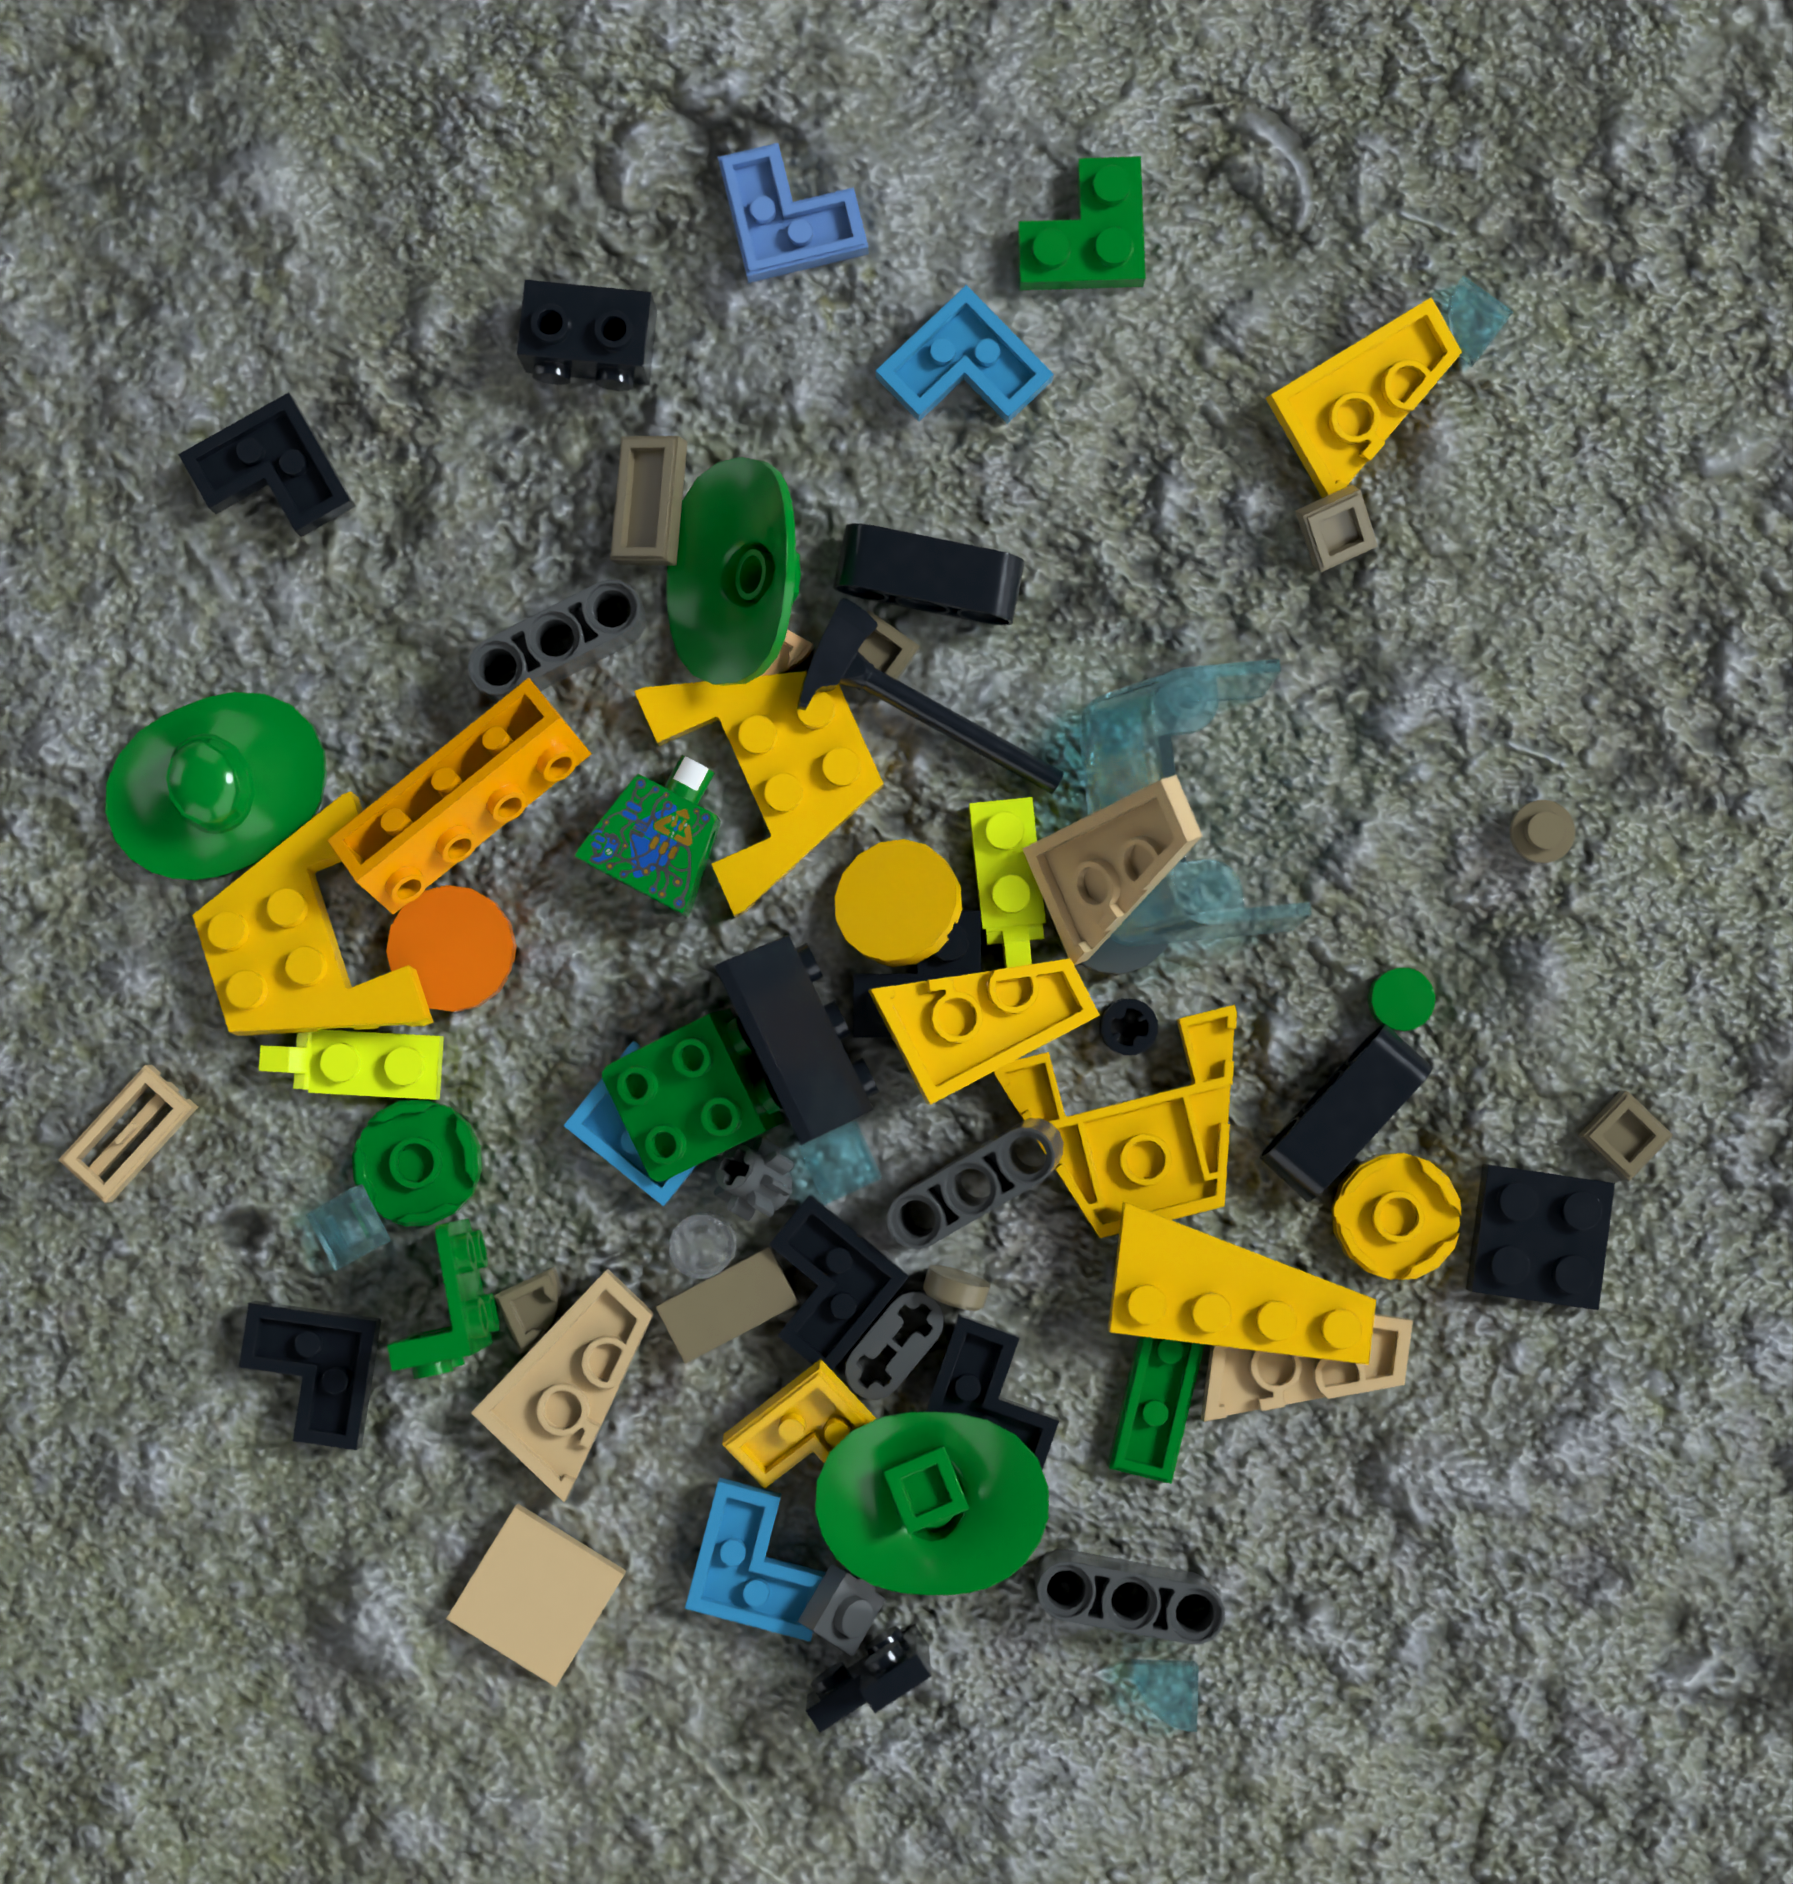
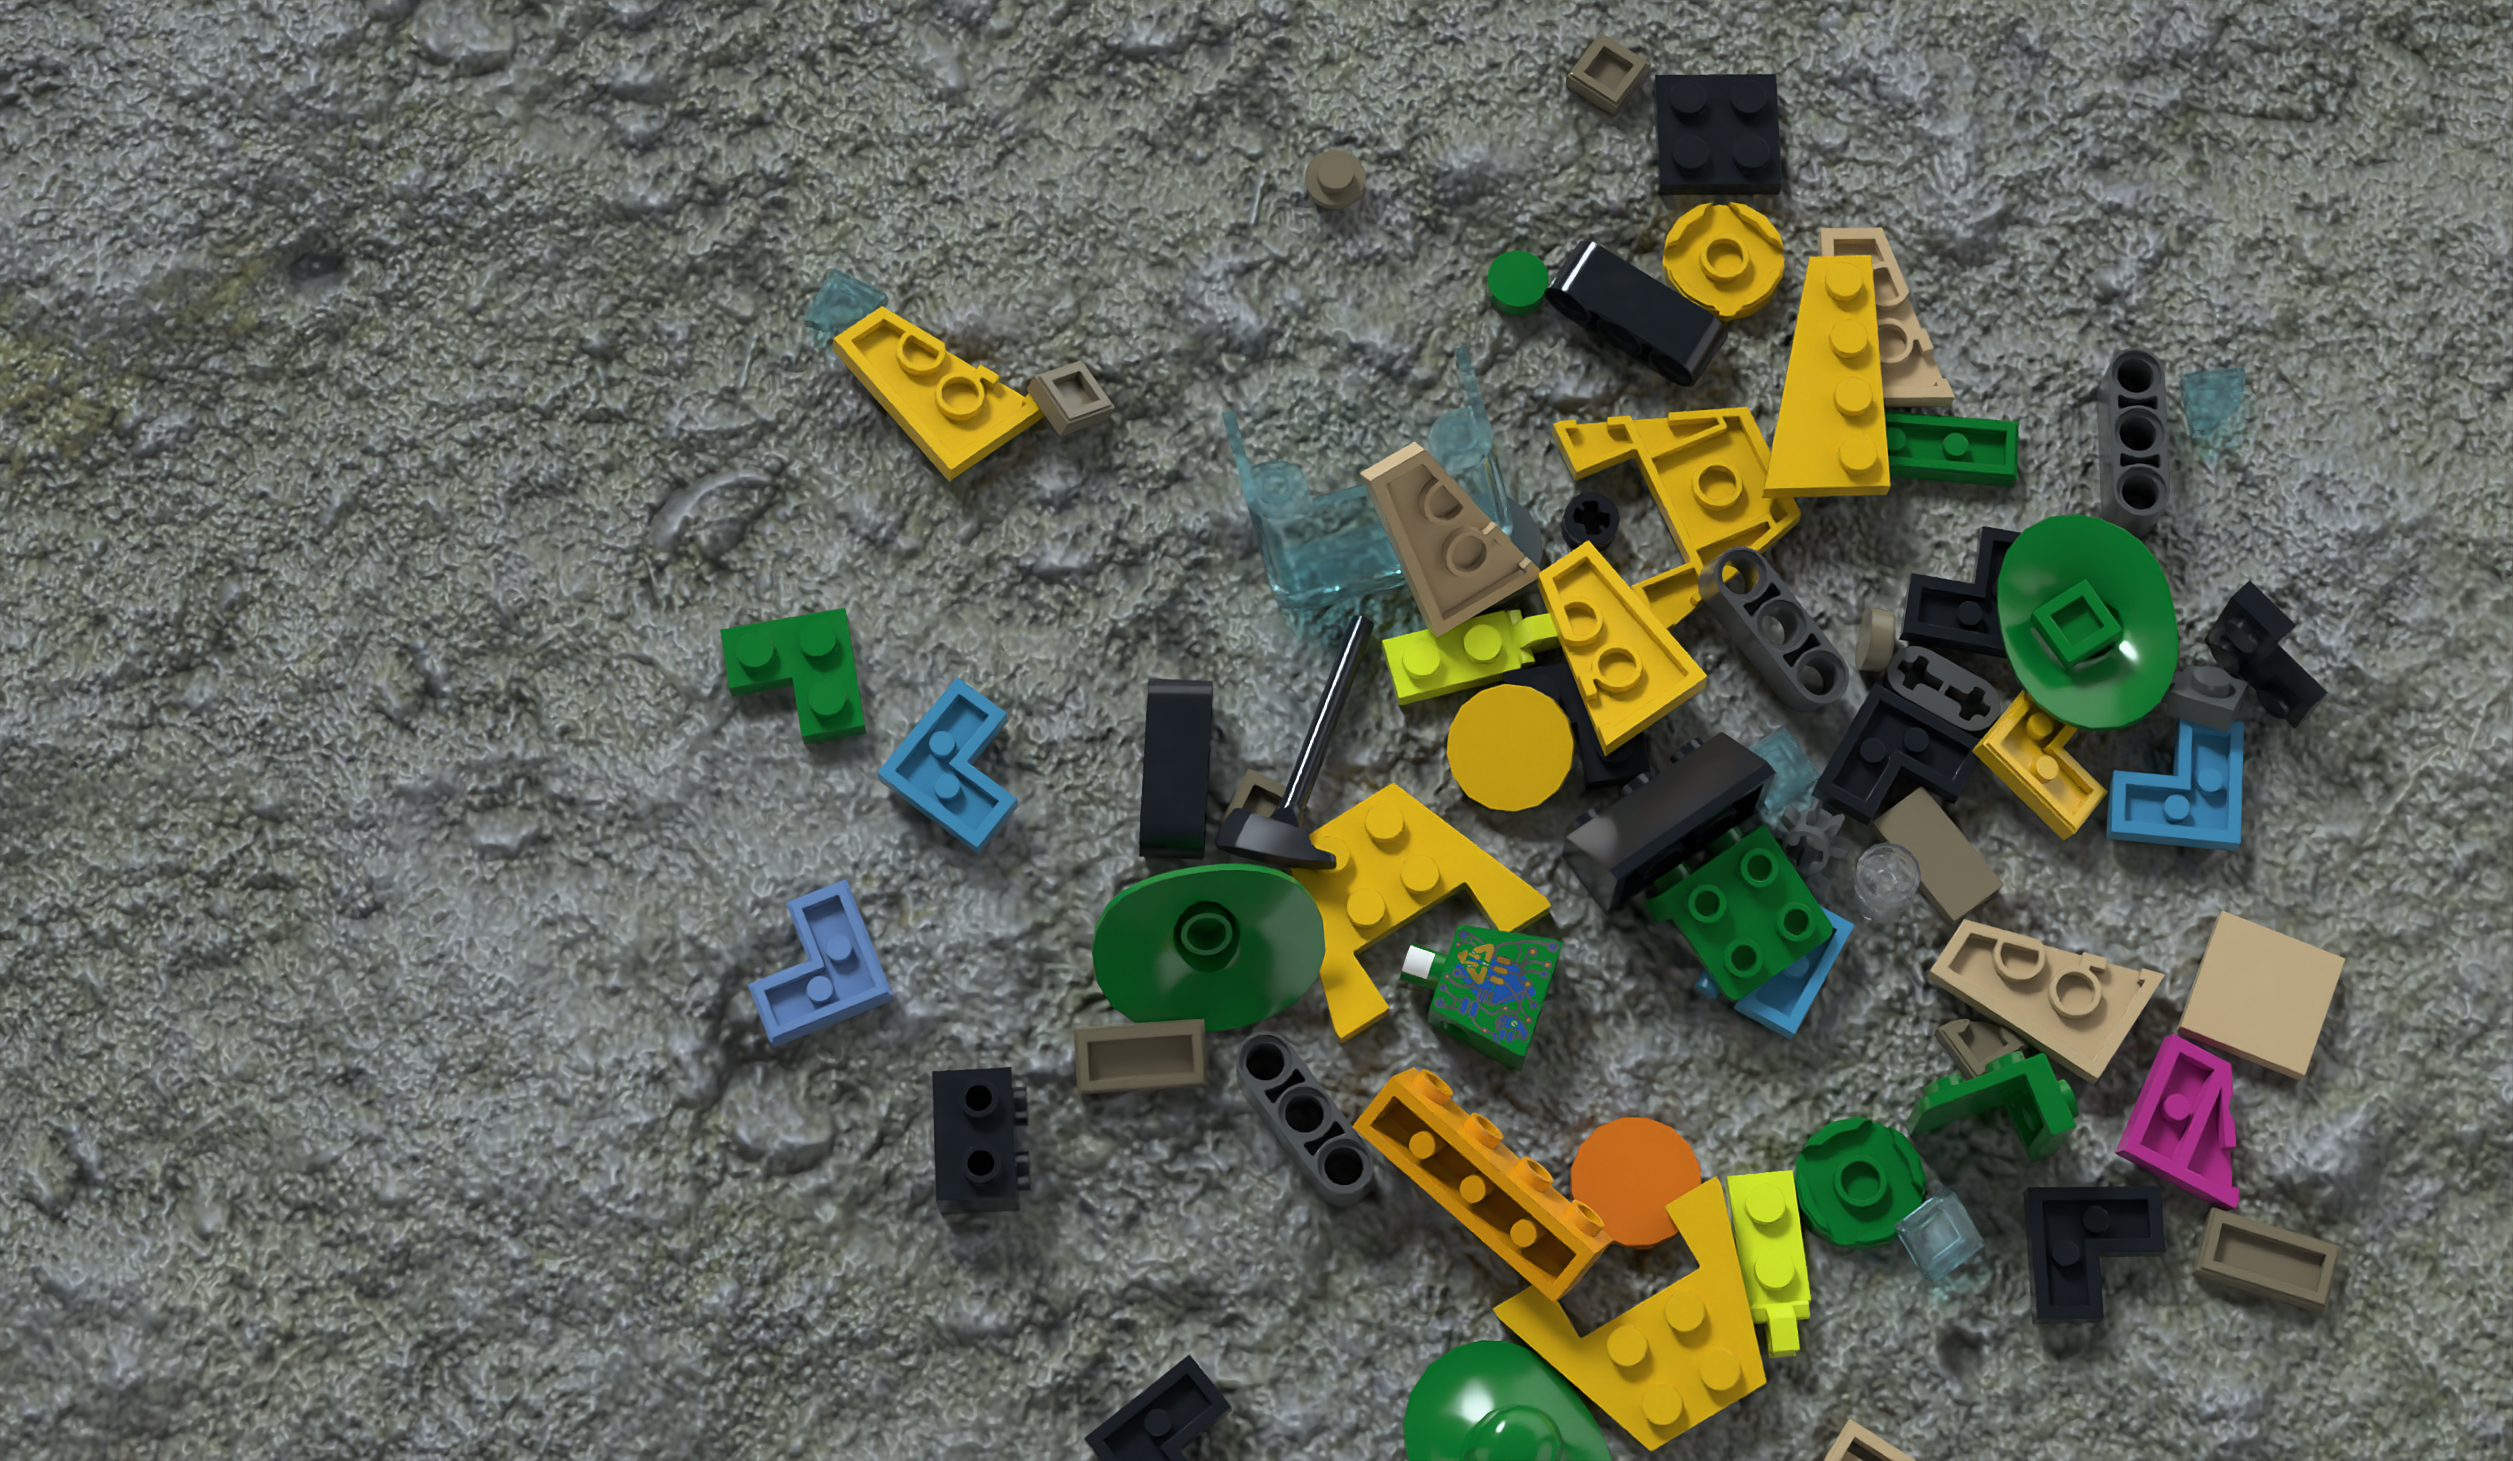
camera: 95 degrees left, 15 degrees down
none -> dark pink wing [2115,1034,2239,1212]
none -> dark tan tile [2192,1207,2341,1314]

